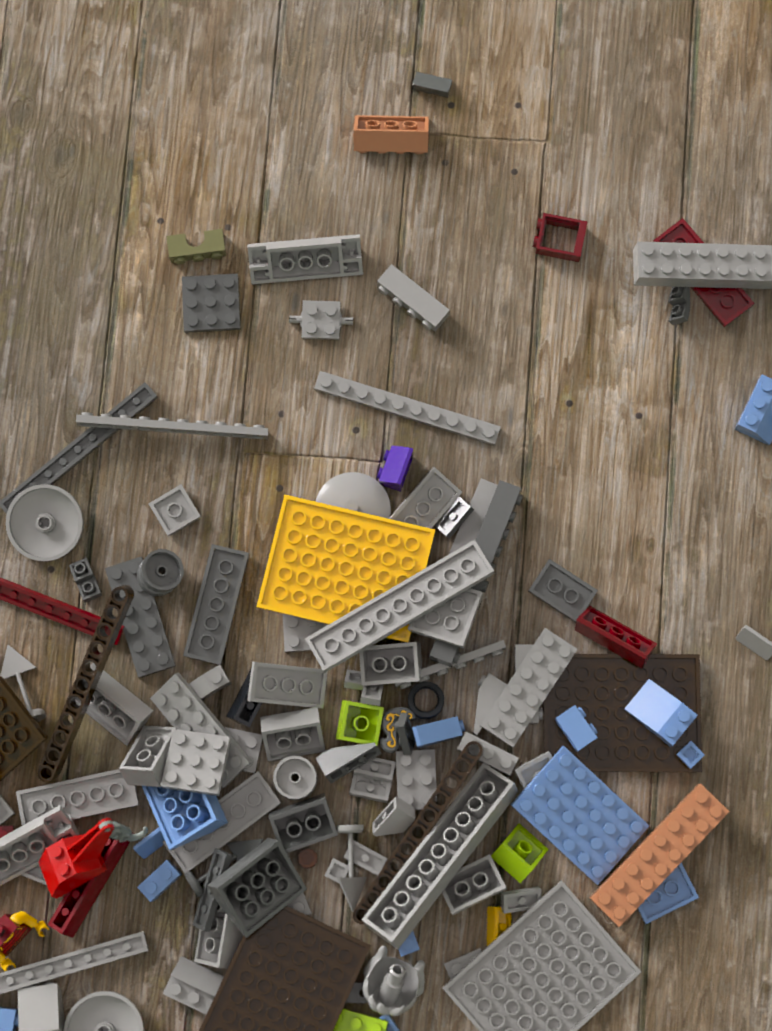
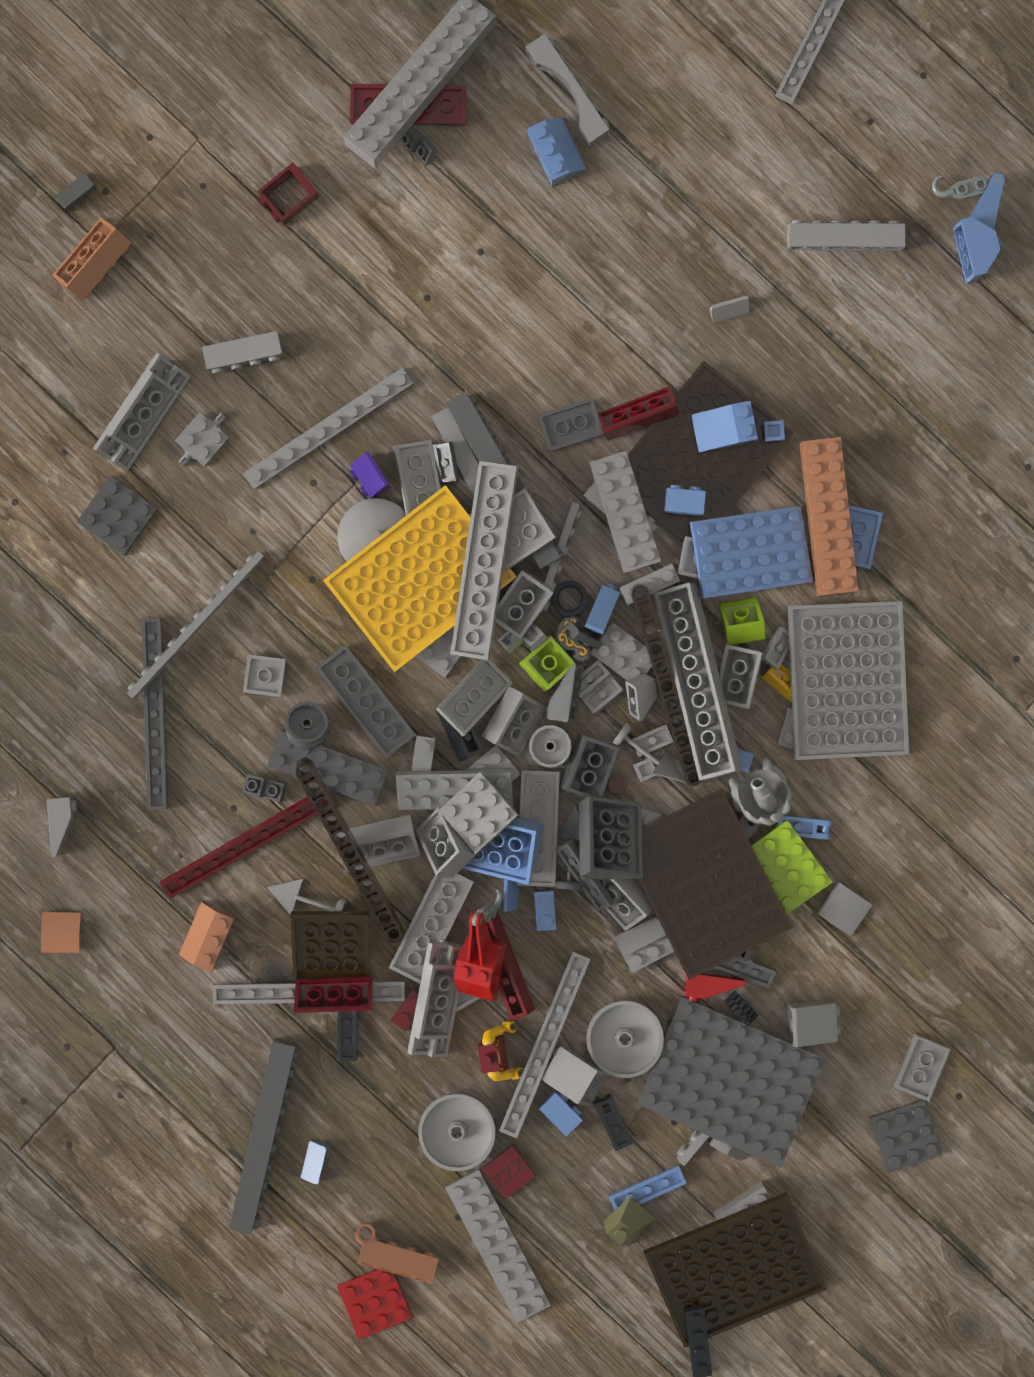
camera: 55 degrees left, 10 degrees up
light grey dish [6,484,84,561] -> none
olive arch [167,229,227,264] -> none
light grey slope [473,673,507,736] -> none

